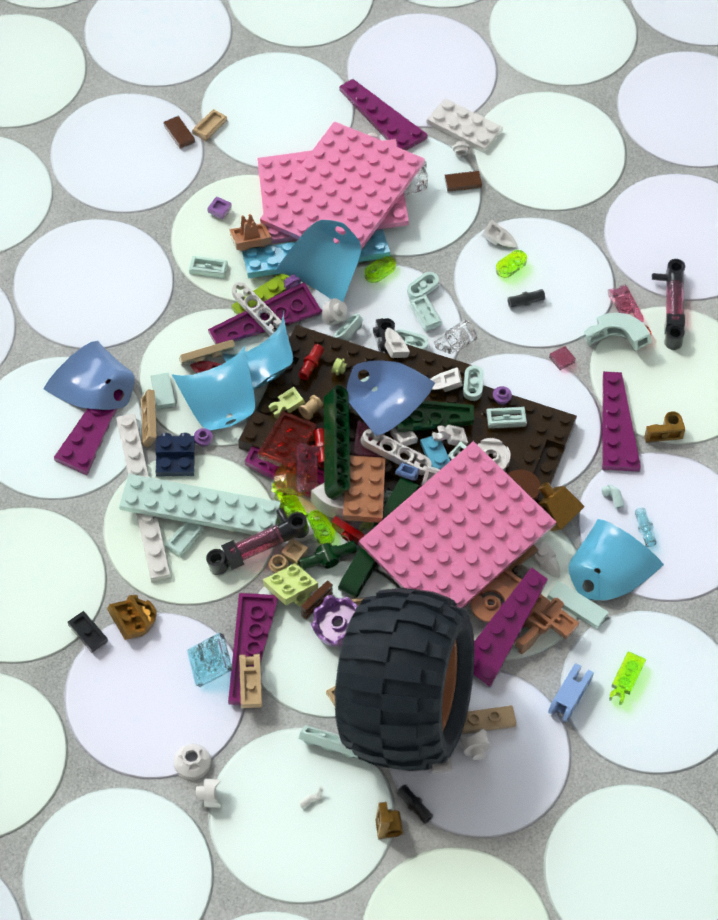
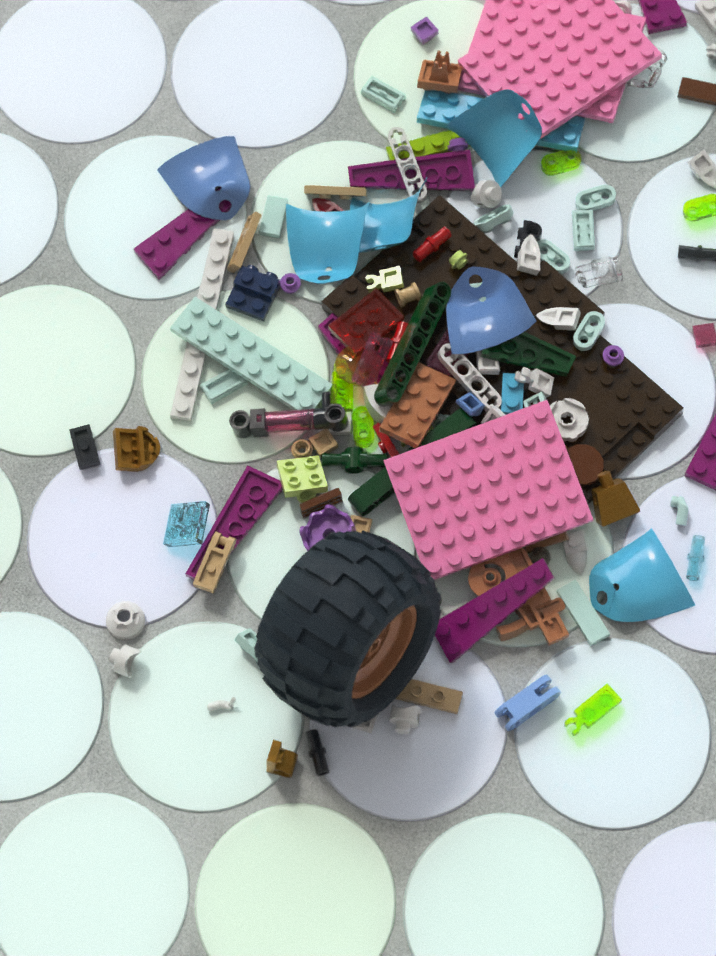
camera: 30 degrees right, 10 degrees up
light aqua tile [486,407,527,428] -> none

